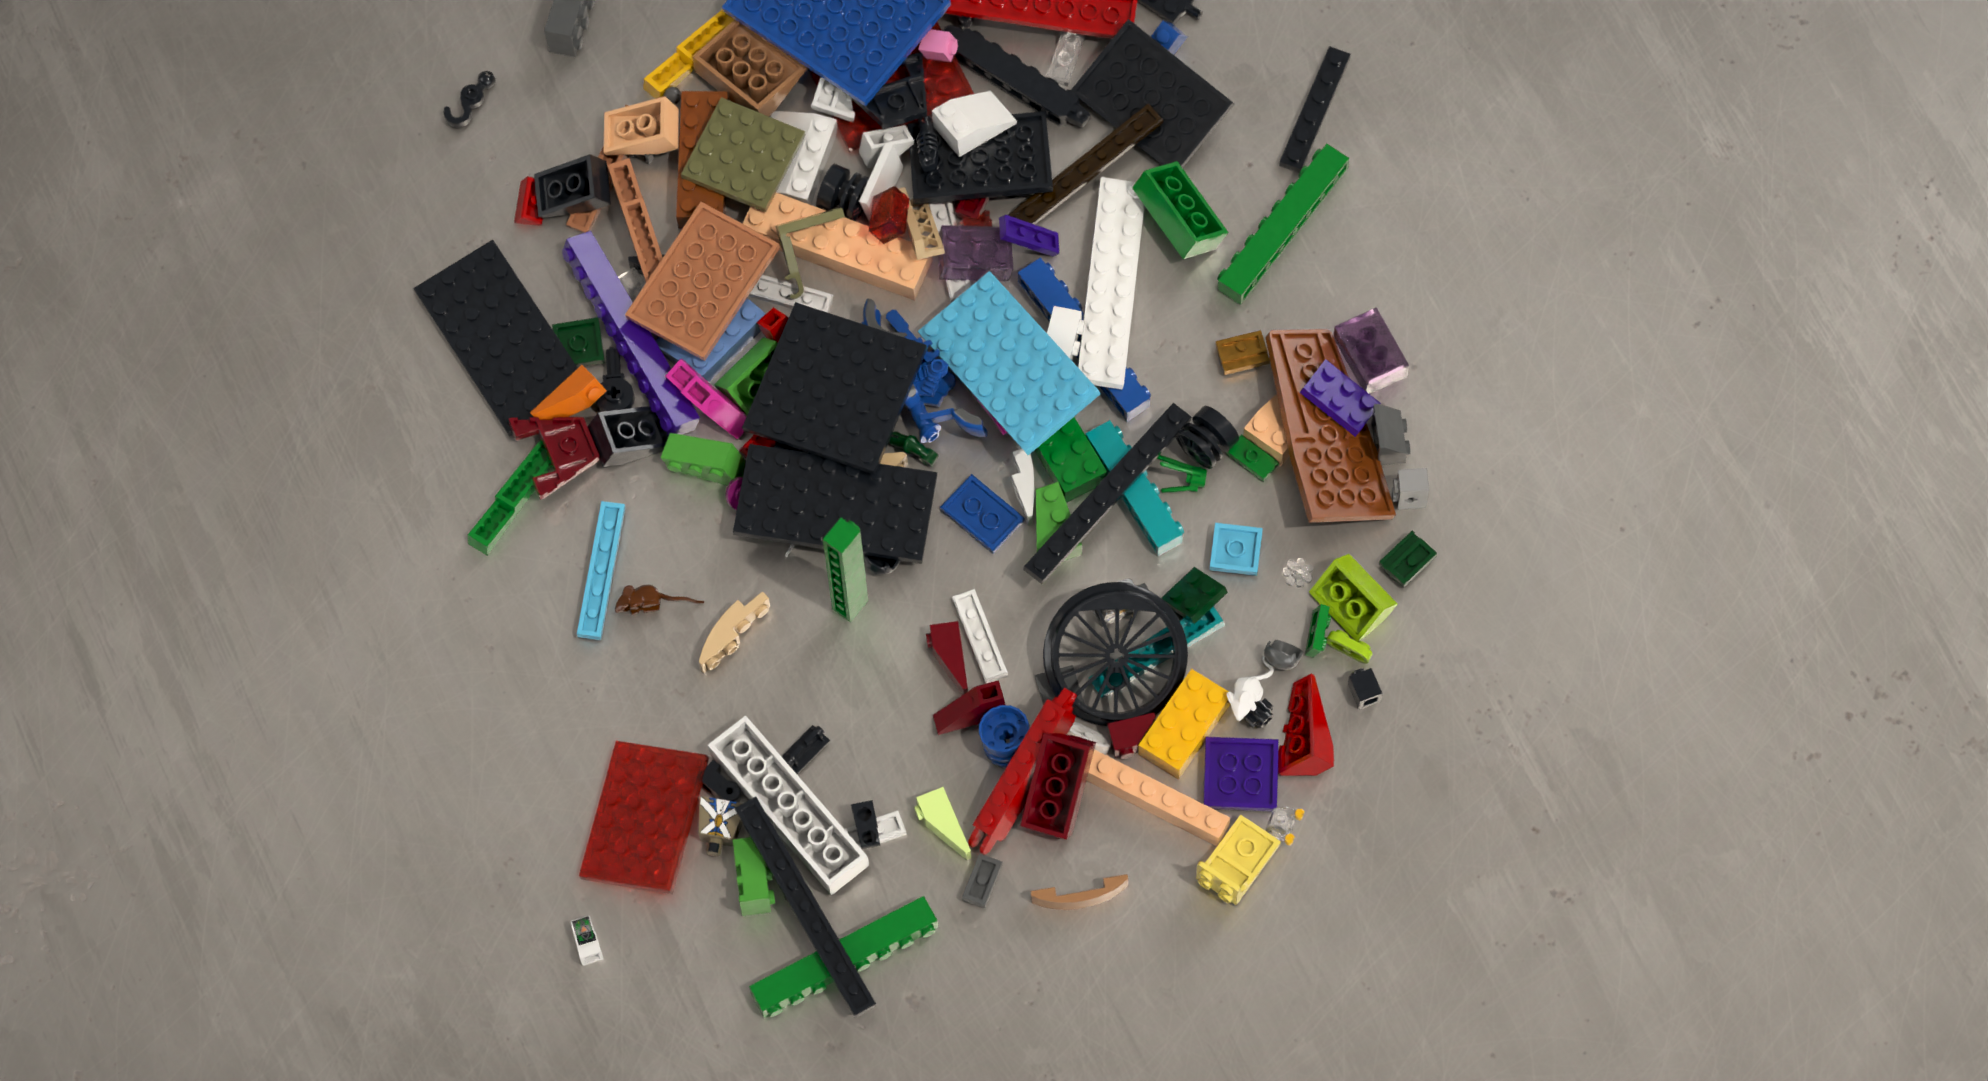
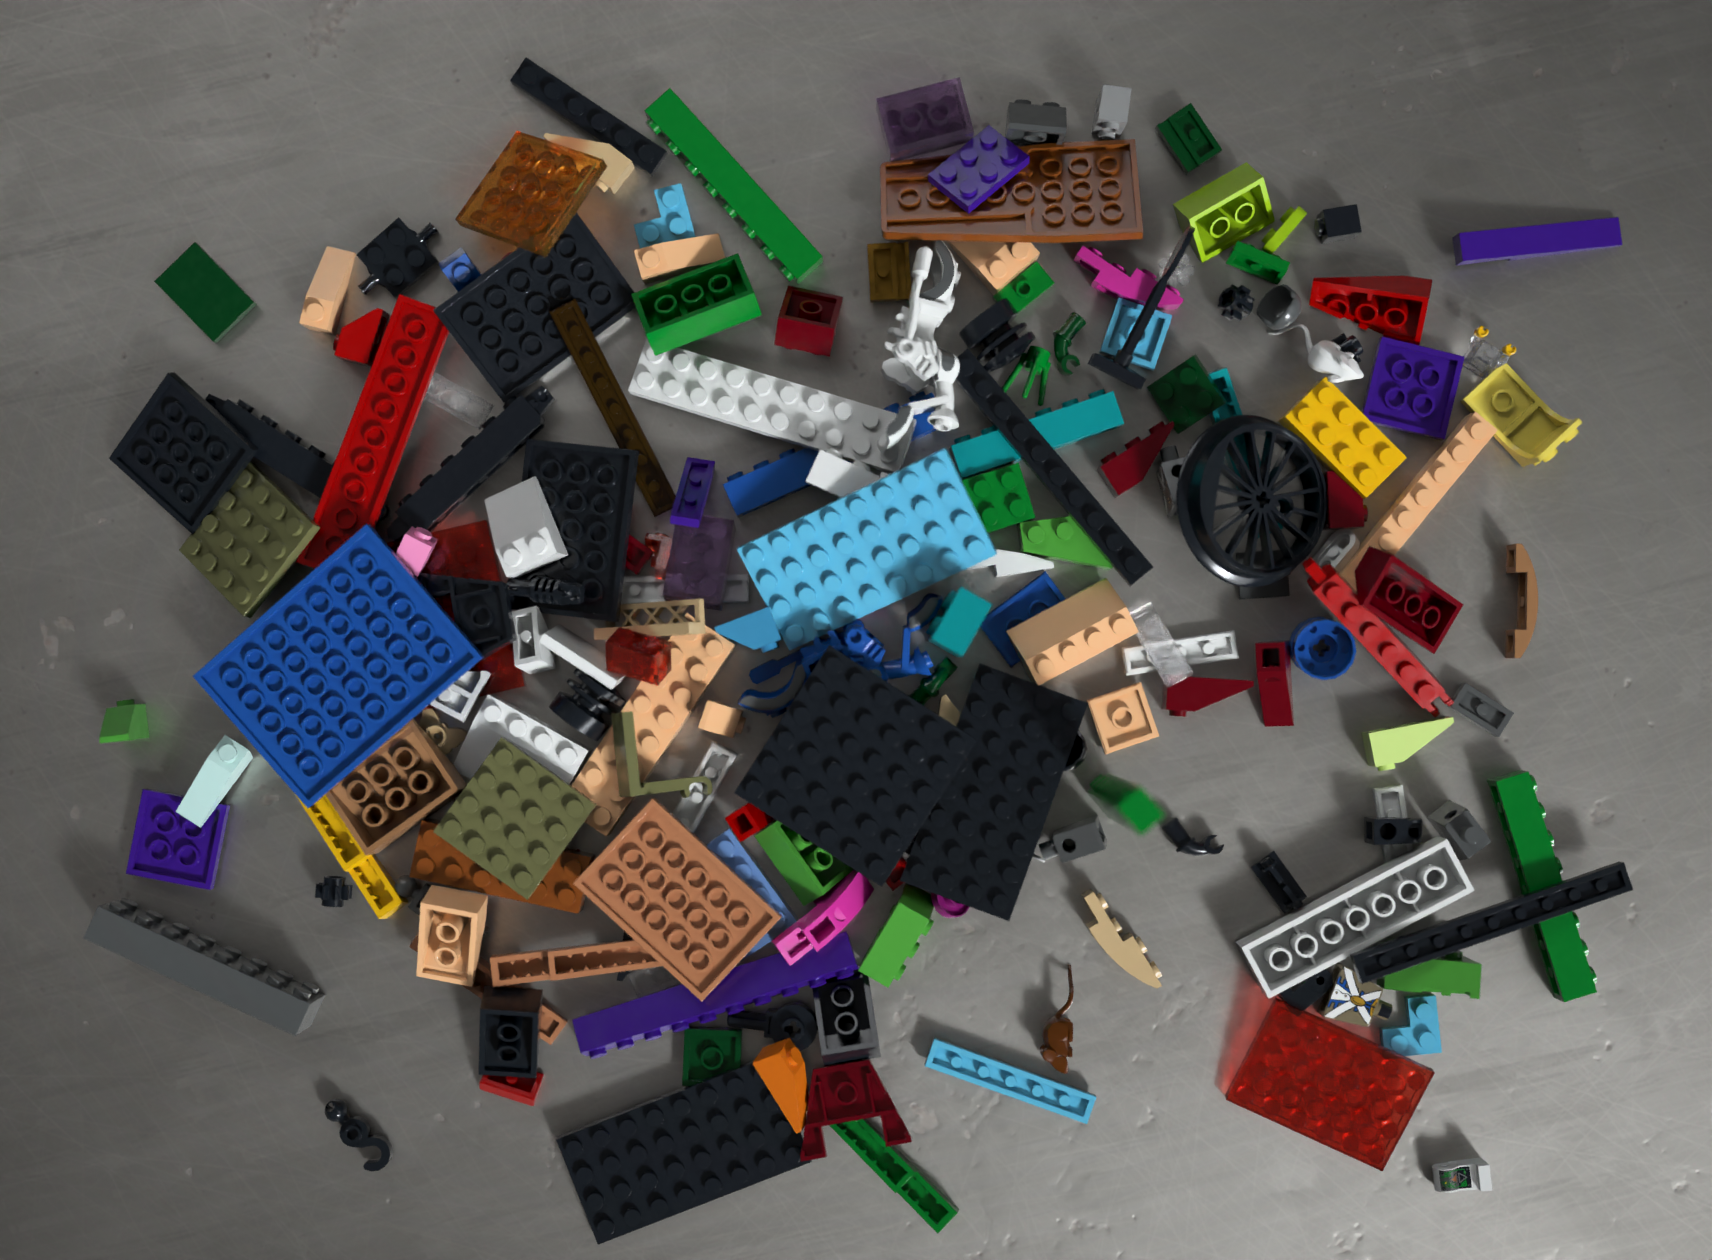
camera: 85 degrees left, 20 degrees up
none -> black gear [315,876,353,907]
none -> tan animal [419,706,468,755]
none -> clear orange plate [455,131,607,257]
none -> tan slope [543,133,635,195]
none -> medium azure plate [634,183,696,248]
none -> light nougat slope [634,233,725,285]
none -> light nougat slope [698,699,746,738]
none -> dark azure slope [714,607,783,653]
none -> dark red slope [774,285,843,357]
none -> white piece [877,240,961,452]
none -> teal brick [926,587,992,657]
none -> light nougat slope [1006,578,1139,686]
none -> dark grey torso [1039,815,1107,863]
none -> dark green piece [1053,312,1086,376]
none -> dark pink slope [1073,246,1184,310]
none -> light nougat plate [1086,682,1159,755]
none -> black piece [1087,225,1195,390]
none -> dark red slope [1097,421,1175,498]
none -> clear plate [1130,602,1193,688]
none -> black piece [1162,817,1224,856]
none -> black gear [1218,284,1255,321]
none -> medium azure plate [1379,994,1442,1058]
none -> dark grey torso [1427,800,1491,861]
none -> dark purple slope [1452,217,1622,266]

